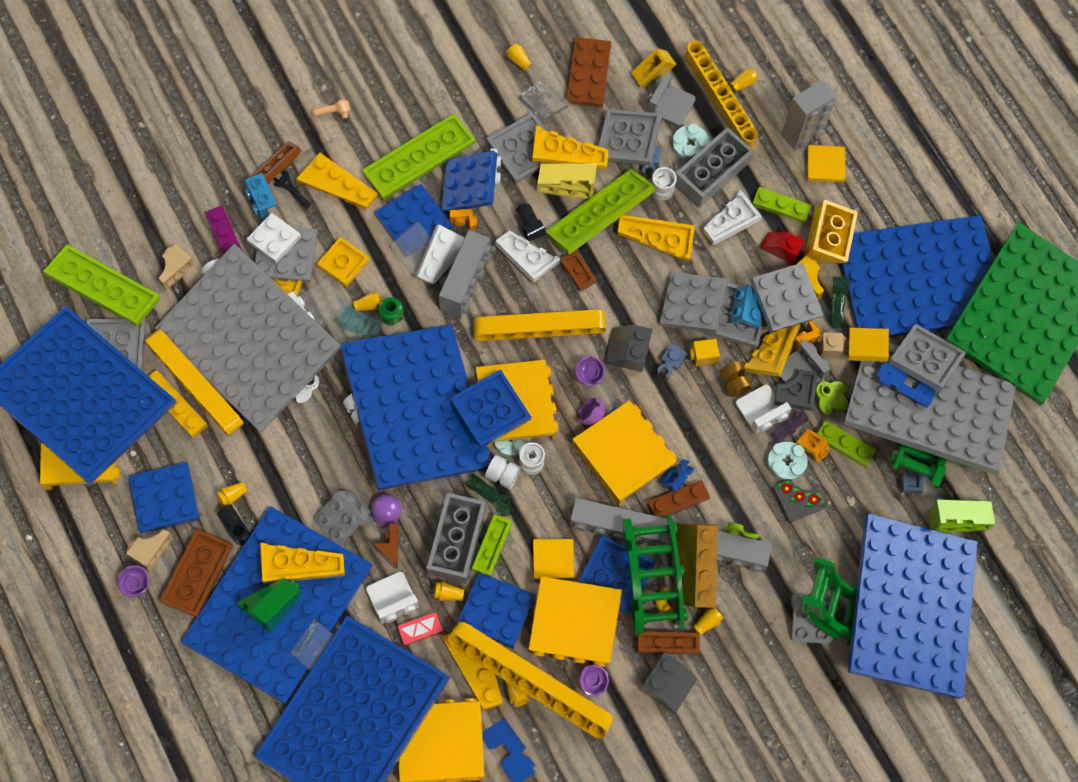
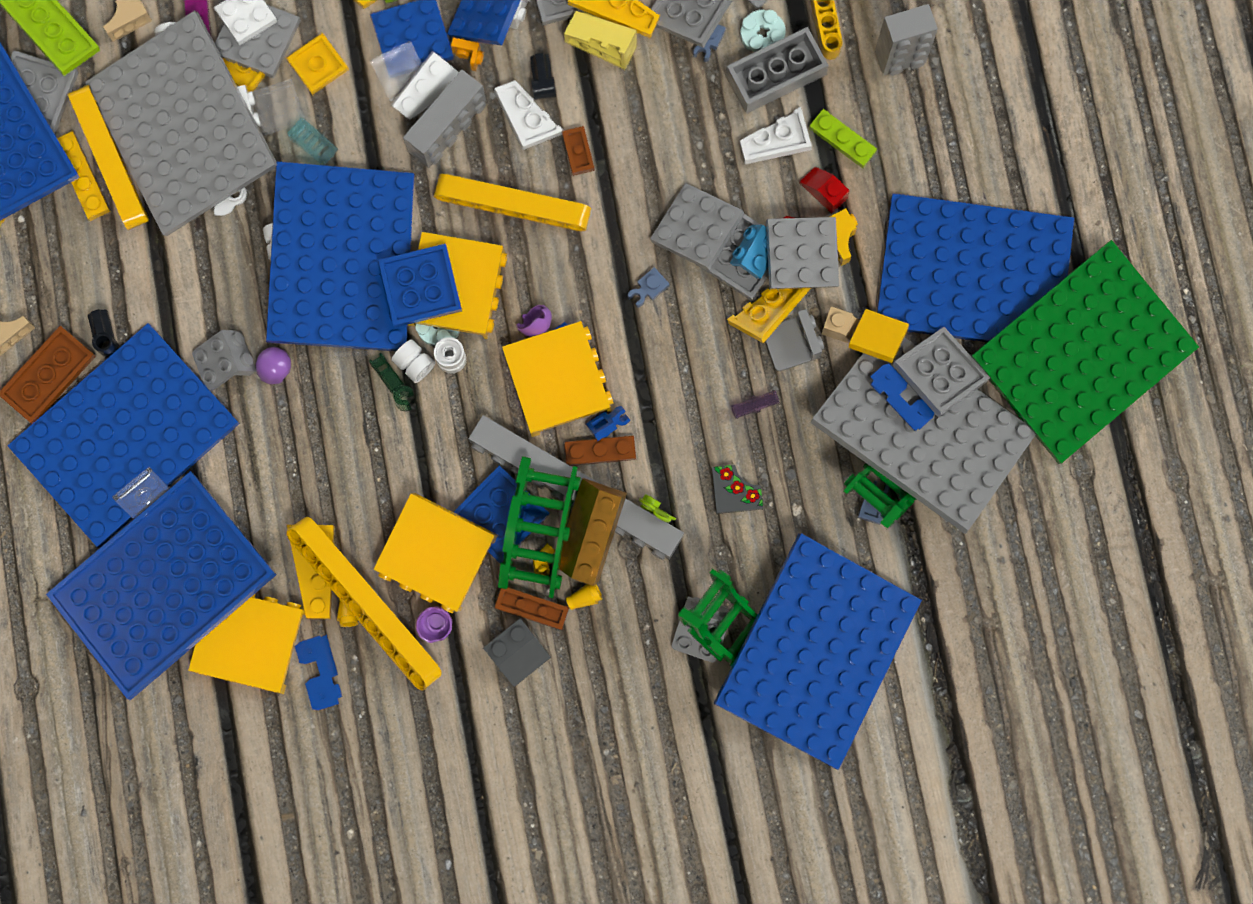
camera: 25 degrees right, 10 degrees up
blue plate [129,462,200,534] -> none
yellow cone [216,482,248,507] -> none
green slope [237,578,302,633] -> none
yellow wing [261,543,345,584] -> none
yellow cone [353,291,382,312] -> none
white bracket [366,572,419,624] -> none
dark orange slope [373,524,399,568] -> none
green head [378,297,404,325] -> none
coral tile [397,612,443,646] -> none
light grey brick [427,492,486,584] -> none
yellow cone [433,581,464,601] -> none
blue plate [457,572,536,649] -> none
lime plate [472,514,513,577] -> none
yellow tile [533,539,574,580] -> none
lime plate [546,169,656,255] -> none
medium lavender hair [575,357,605,386] -> none
dark grey slope [605,325,652,372] -> none
yellow wing [617,215,695,262] -> none
white wheel [651,167,677,201] -> none
yellow brick [689,339,720,367] -> none
pearl gold wheel [719,361,753,397] -> none
white bracket [736,385,791,434] -> none
light aqua plate [767,442,808,481] -> none
dark grey tile [774,370,818,411] -> none
light orange bracket [793,320,821,351] -> none
light orange bracket [796,429,830,463] -> none
yellow slope [804,200,858,263] -> none
yellow tile [807,145,846,183] -> none
lime plate [815,381,849,416] -> none
lime plate [817,420,876,468] -> none
clear green piece [830,276,851,329] -> none
wedge [928,499,995,533] -> none

